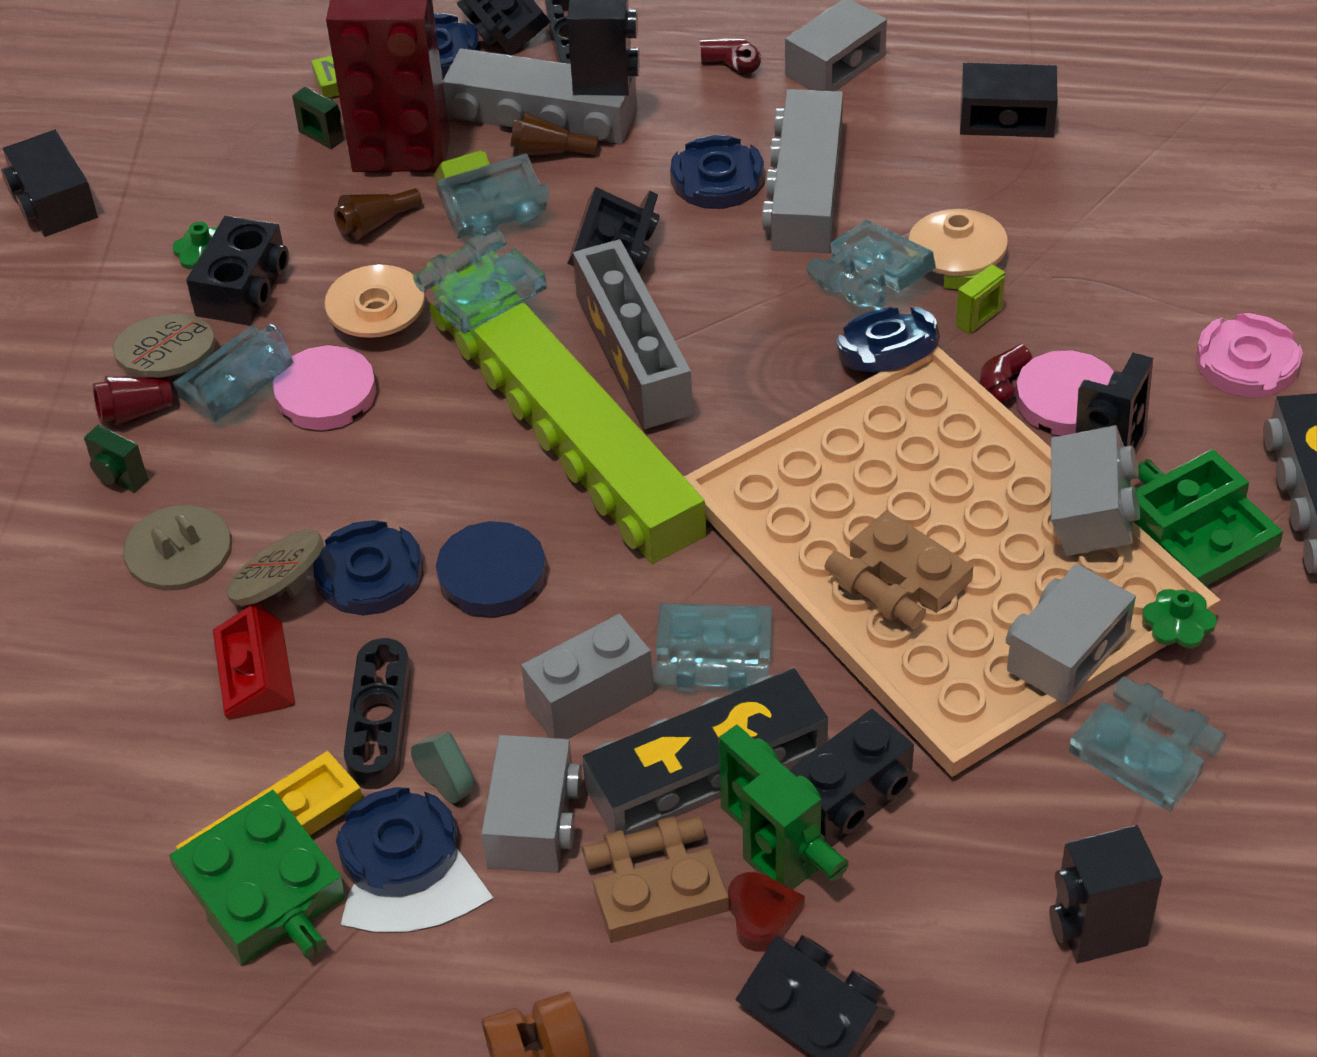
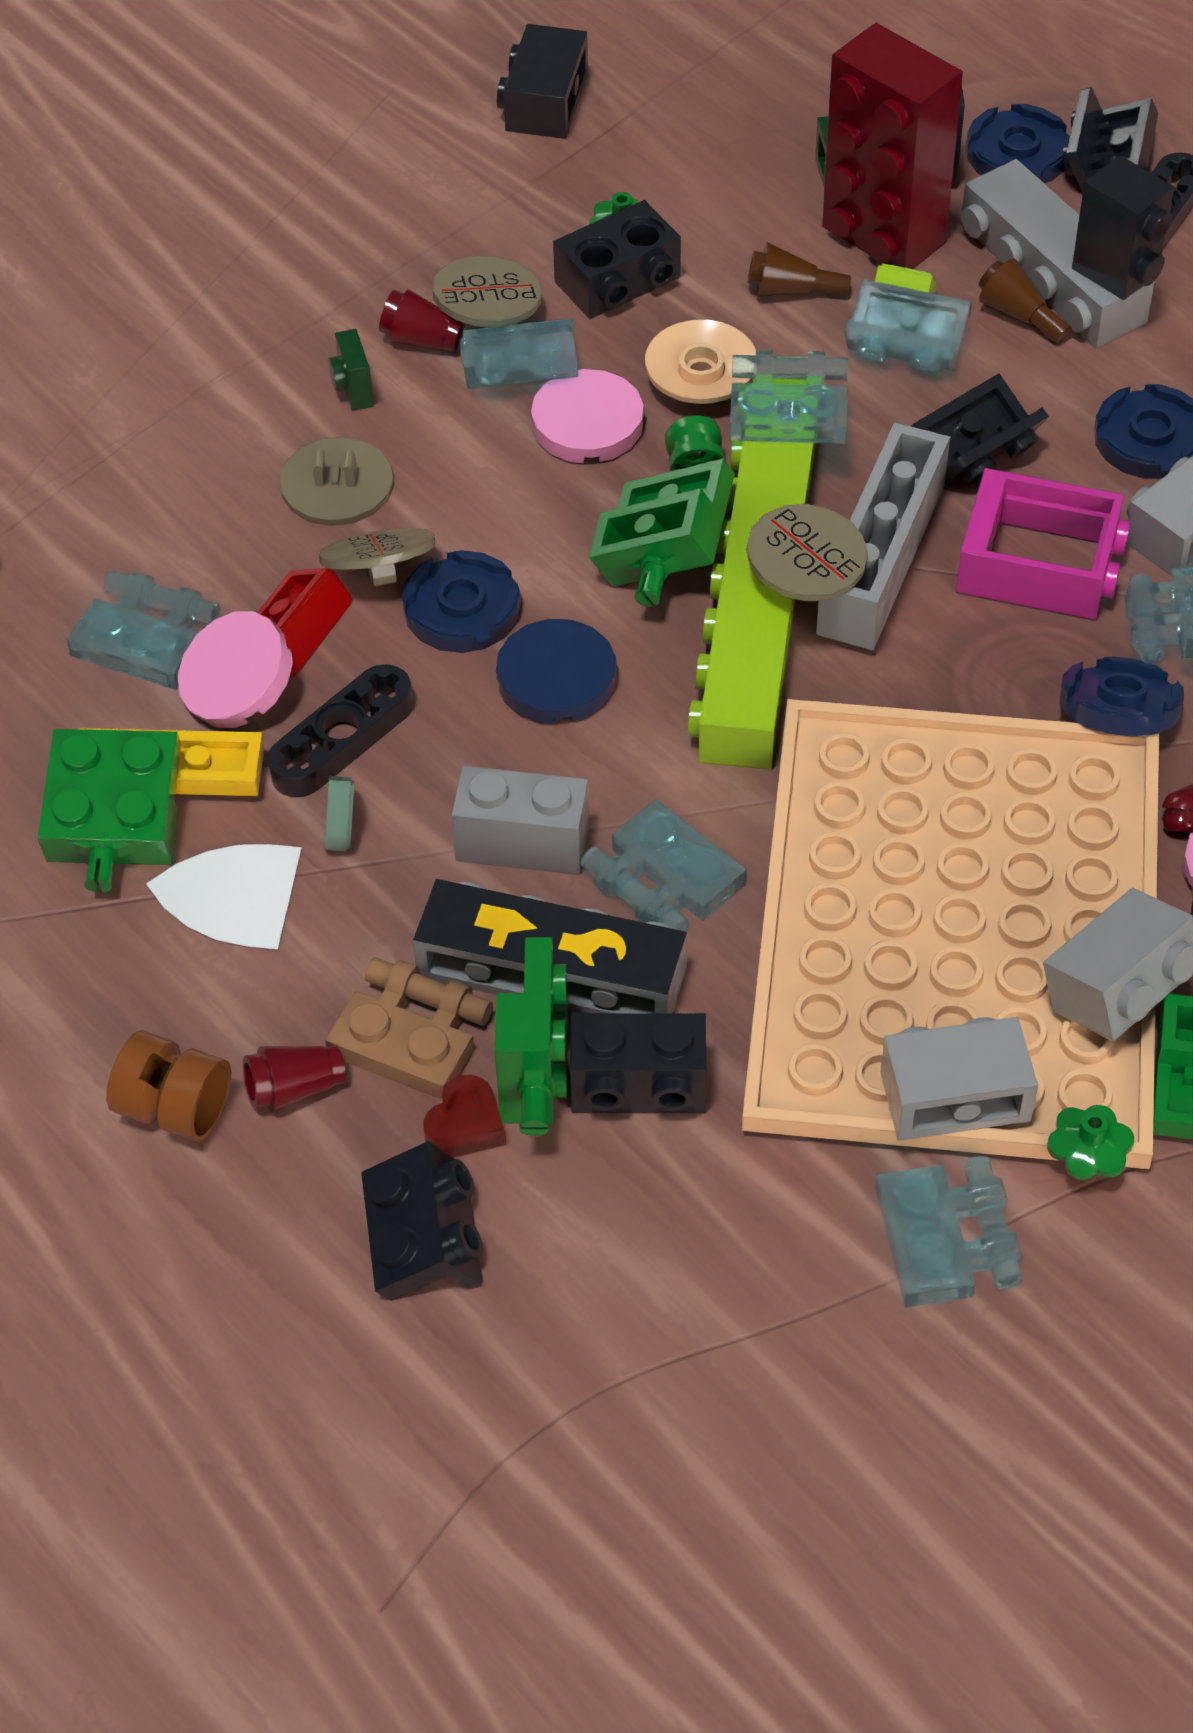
camera: 40 degrees right, 5 degrees up
dark blue tile [336,787,458,897] -> none
light grey brick [481,735,582,873] -> none
medium nougat plate [824,510,974,629] -> none
black brick [1049,825,1163,964] -> none
none -> clear light blue plate [67,570,220,690]
none -> bright pink tile [177,611,293,728]
none -> dark red cone [243,1045,346,1112]
none -> green plate [589,459,735,607]
none -> green wheel [665,415,727,471]
none -> dark tan piece [746,504,868,601]
none -> dark pink window [956,468,1131,620]

